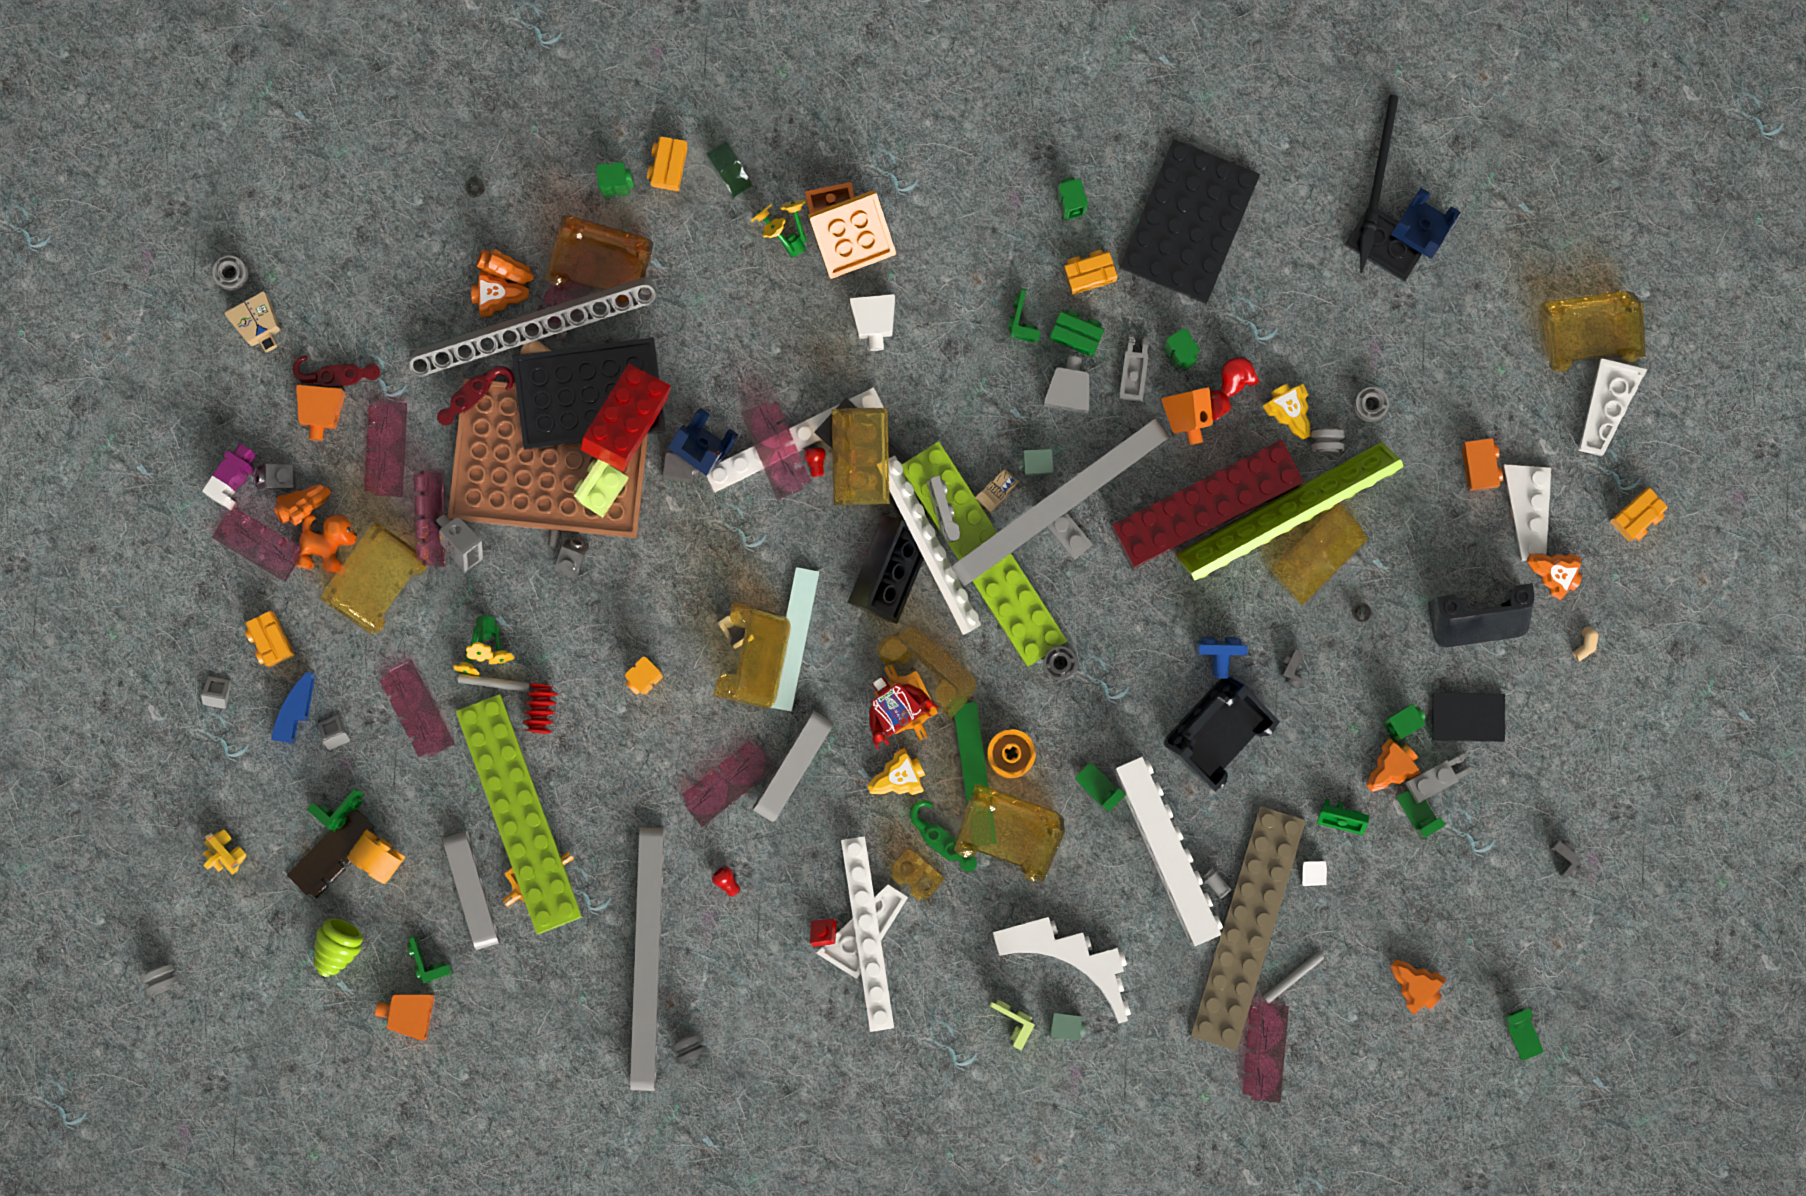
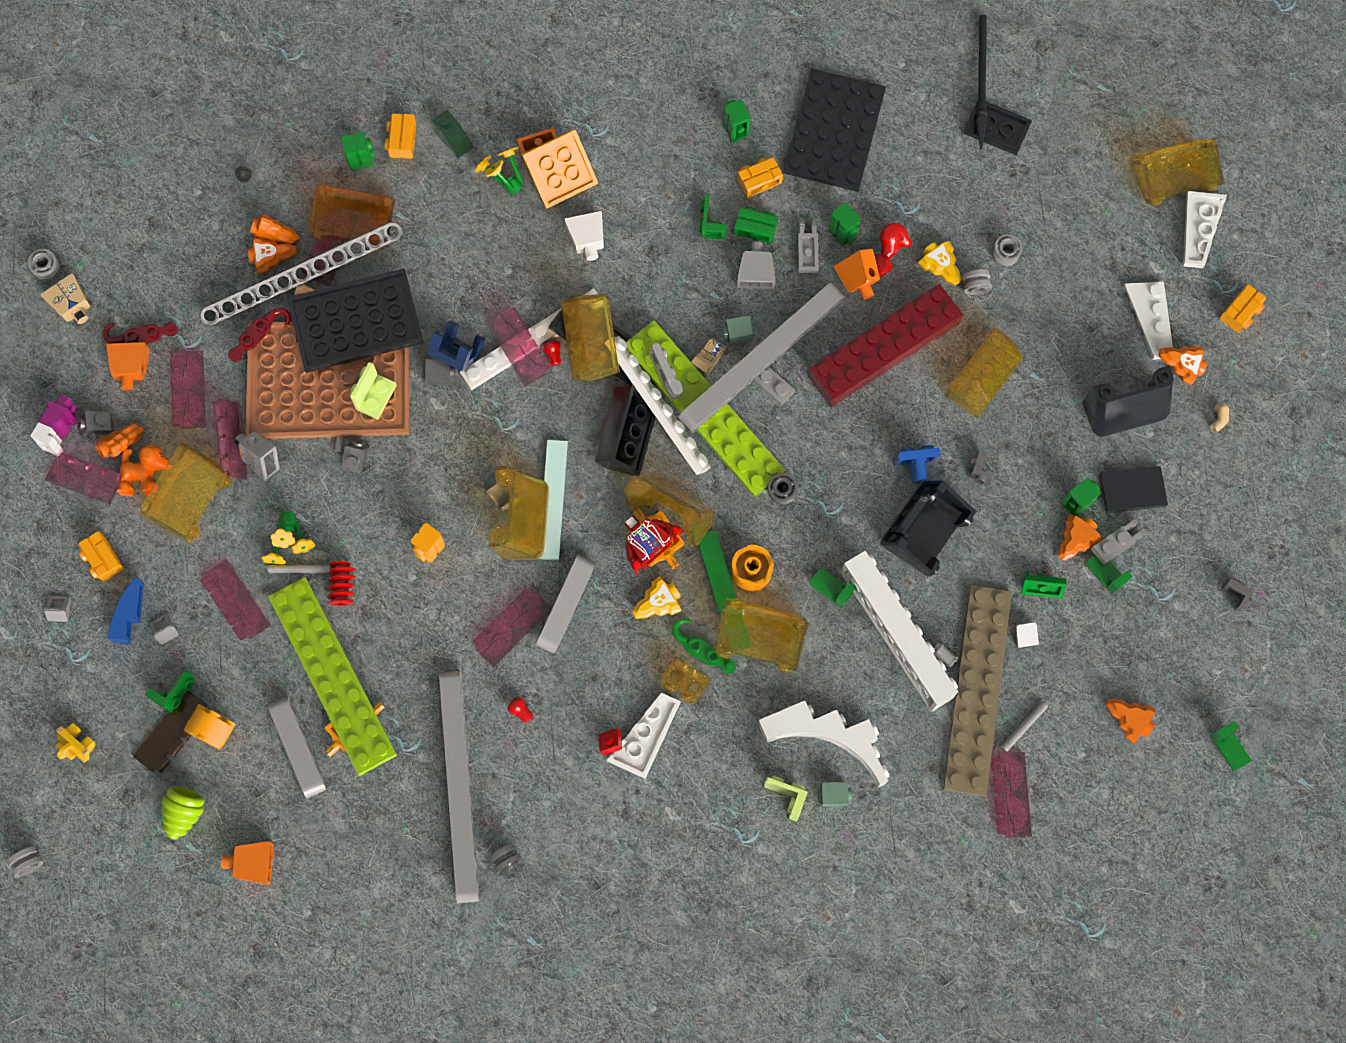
camera: 10 degrees left, 10 degrees down
green bracket [407,936,454,983] -> none
red brick [581,364,671,472] -> none
white plate [841,836,894,1032] -> none
lime plate [1175,442,1404,580] -> none
clear smoke hinge [1352,603,1372,622] -> none
dark blue panel [1391,188,1461,259] -> none
orange brick [1461,438,1503,492] -> none

